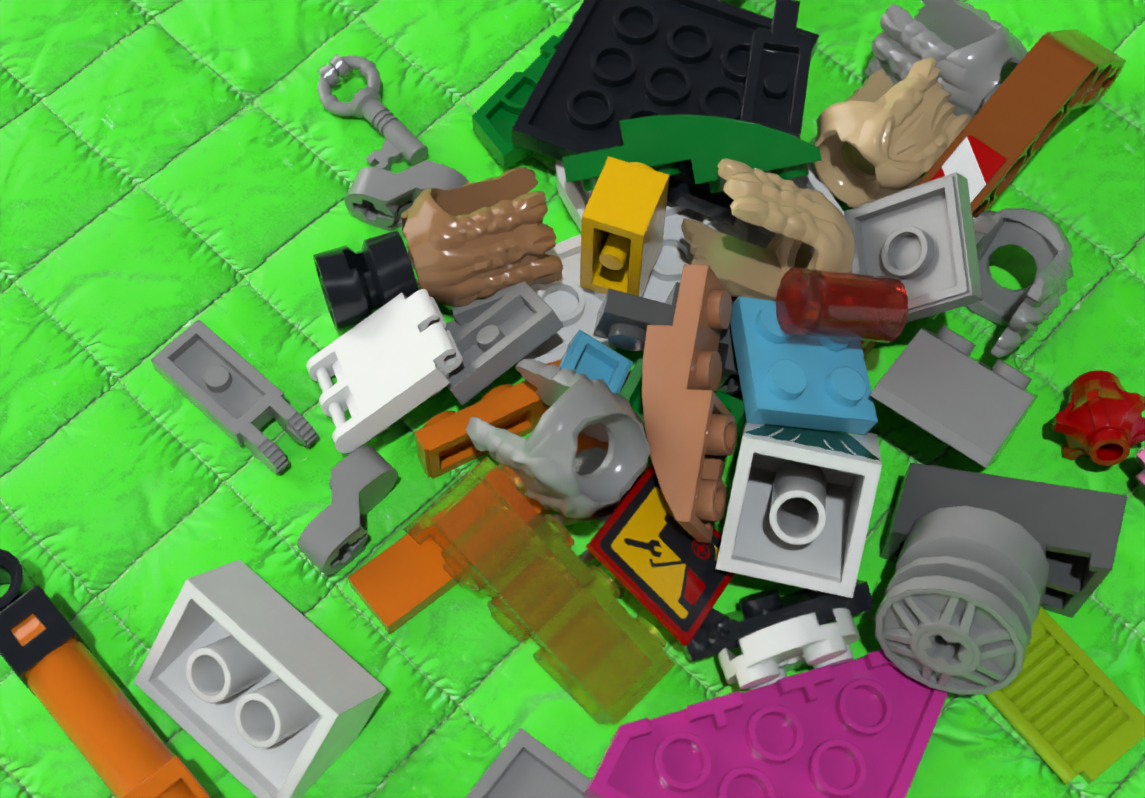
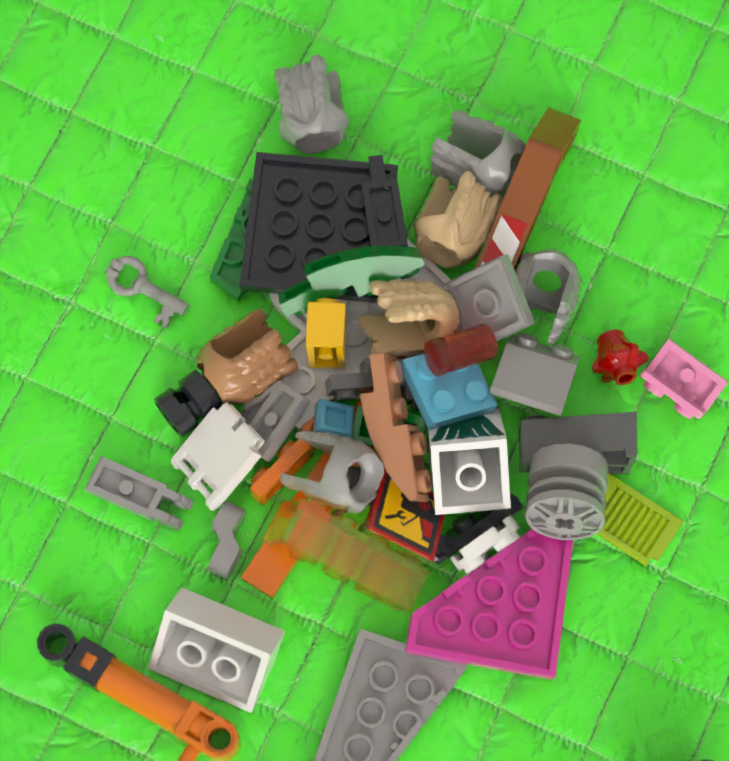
camera: 15 degrees left, 10 degrees up
light grey piece [344,160,469,231] -> none

